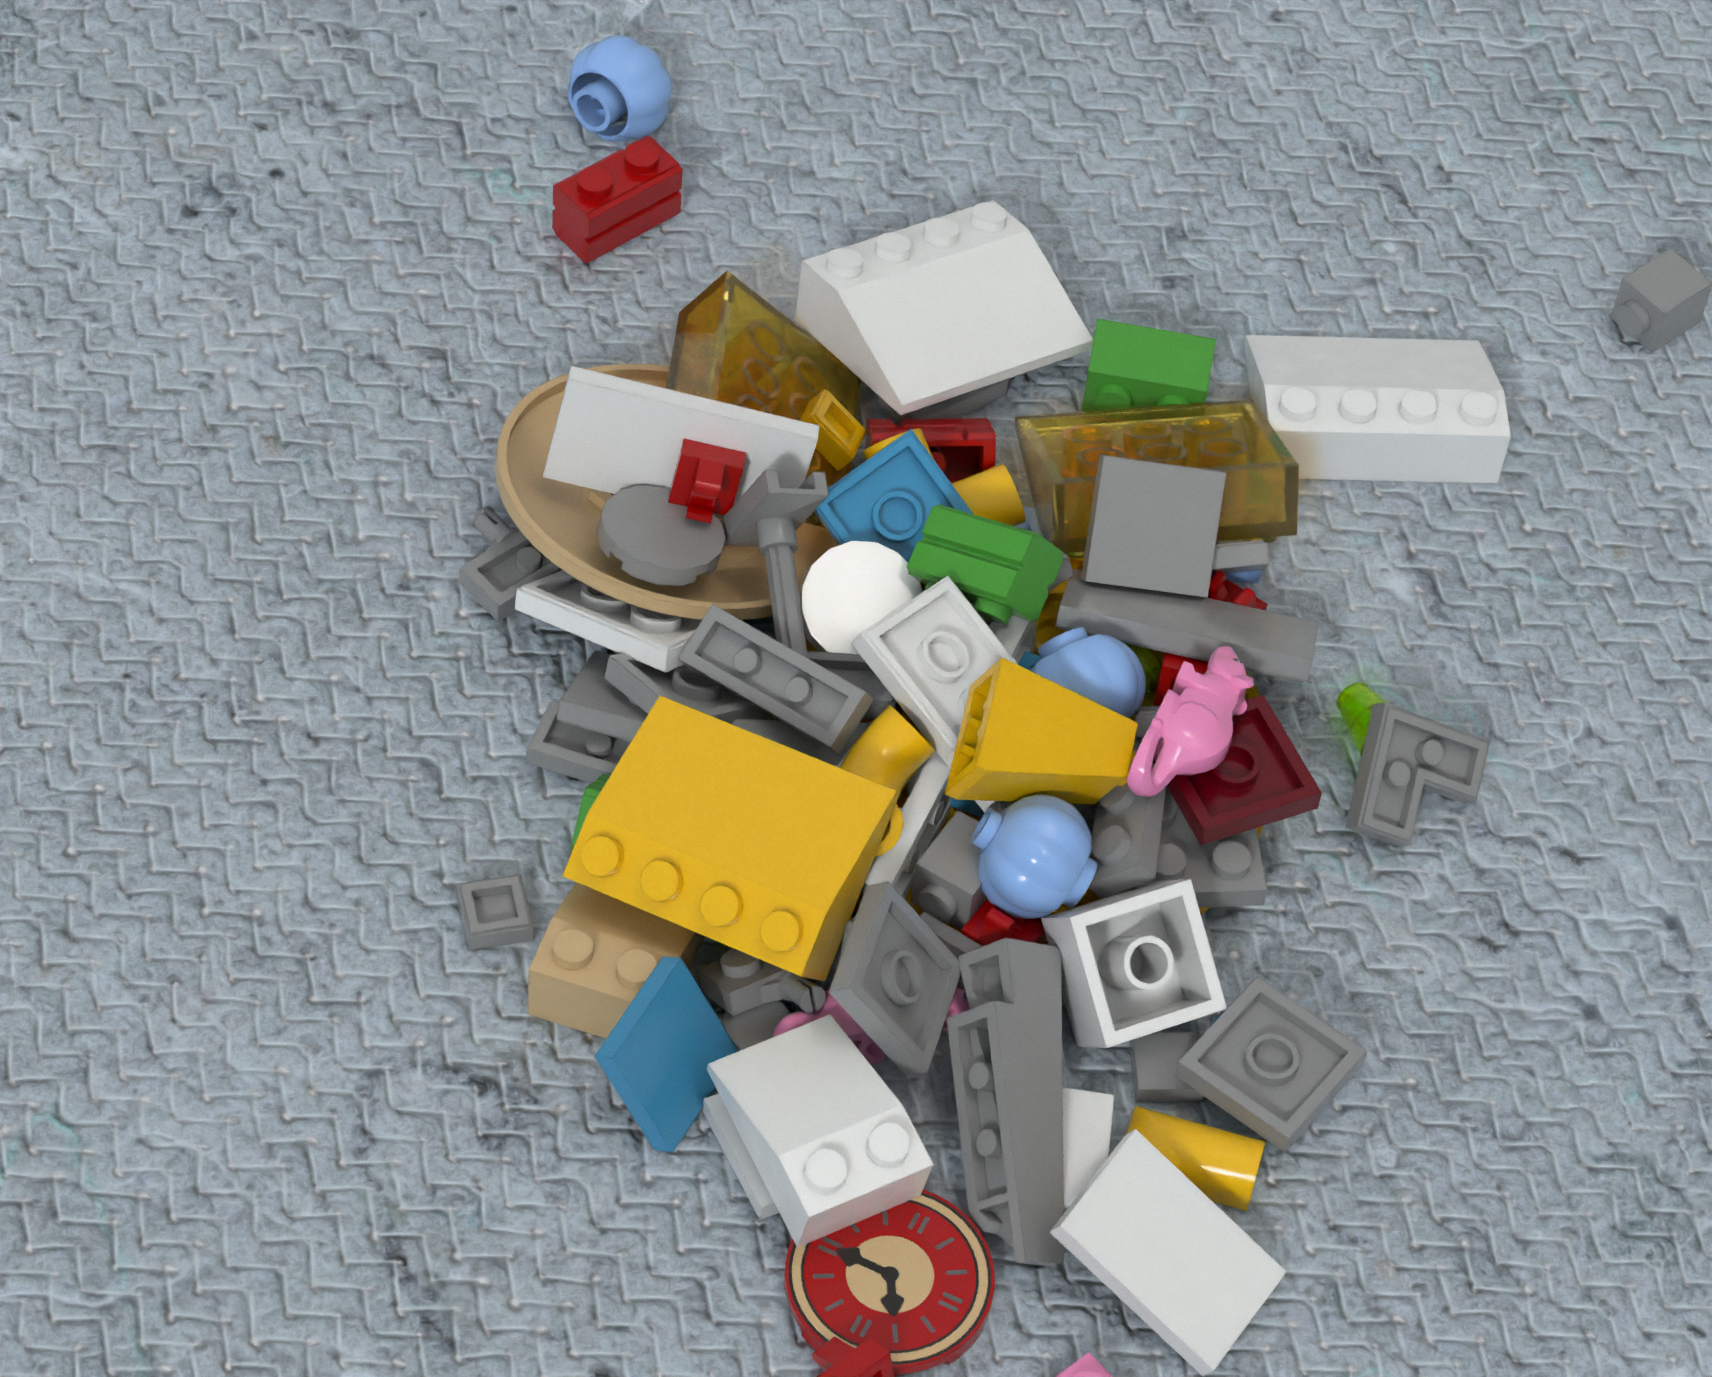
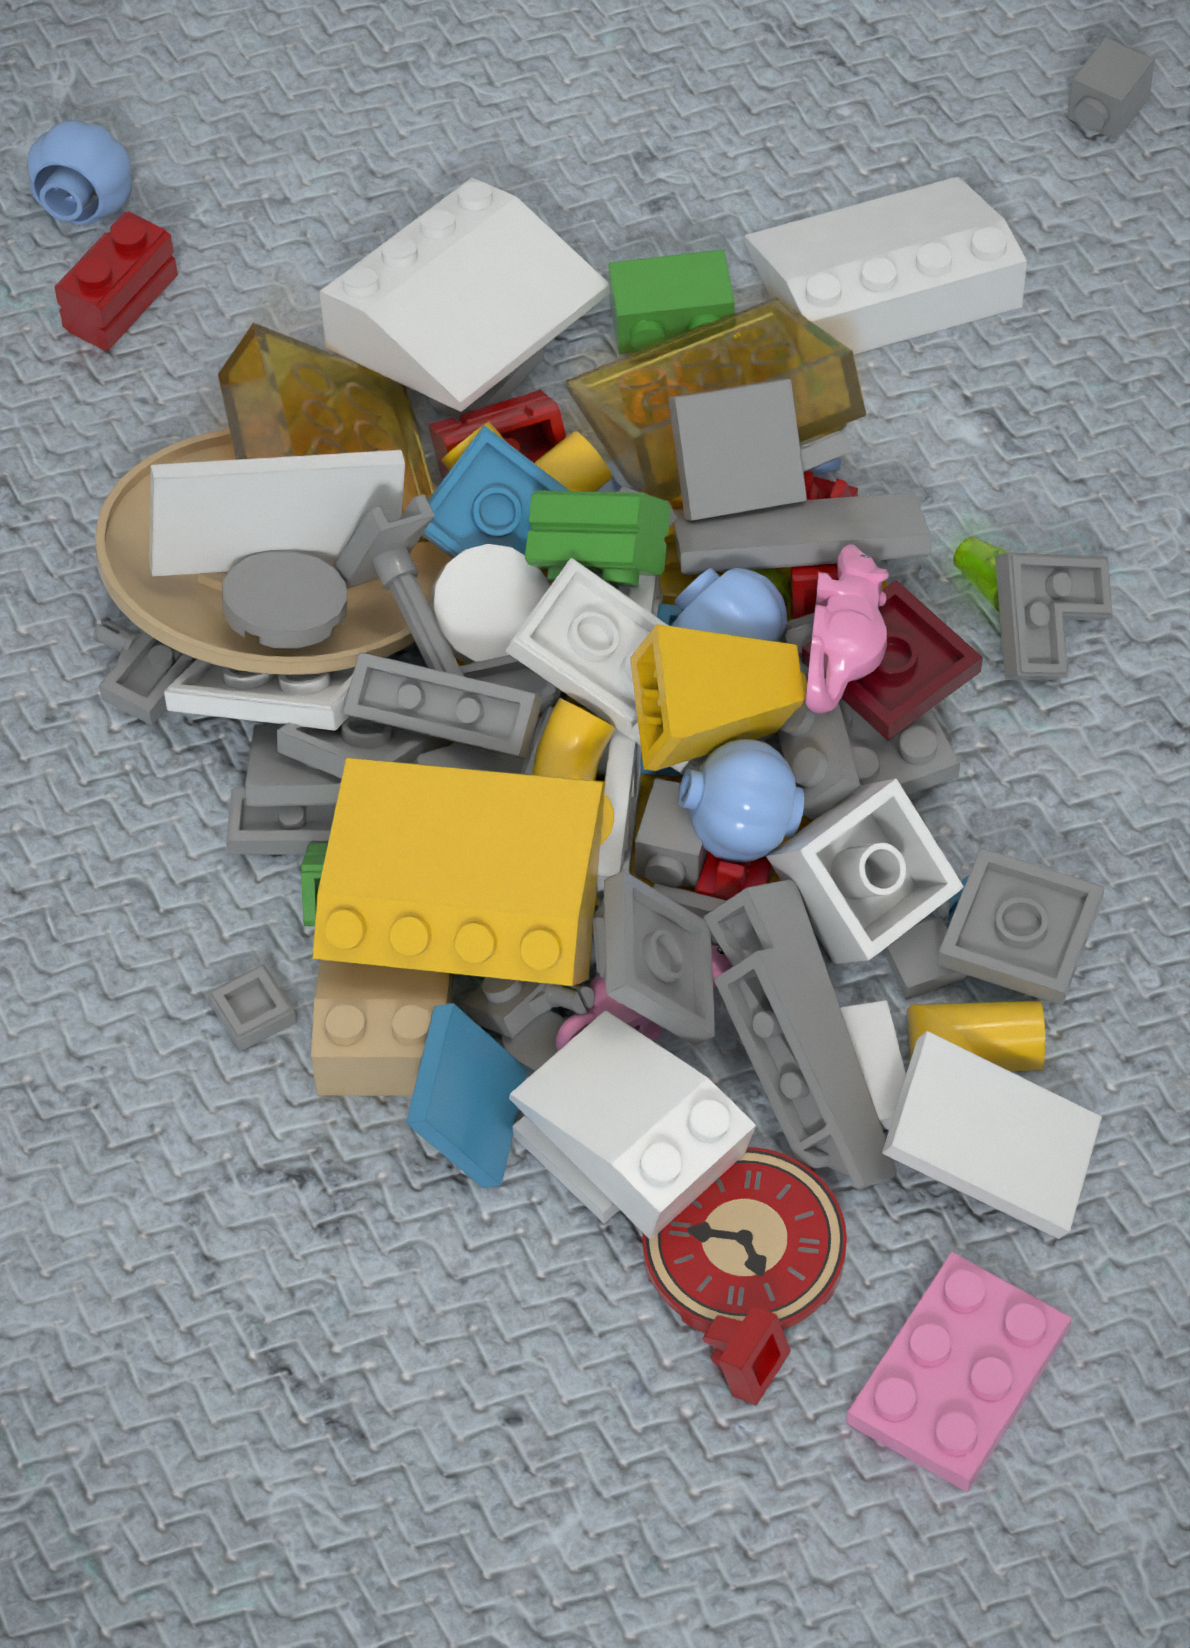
camera: 10 degrees left, 5 degrees up
red tile [668,438,746,524] -> none
yellow tile [799,389,866,471] -> none

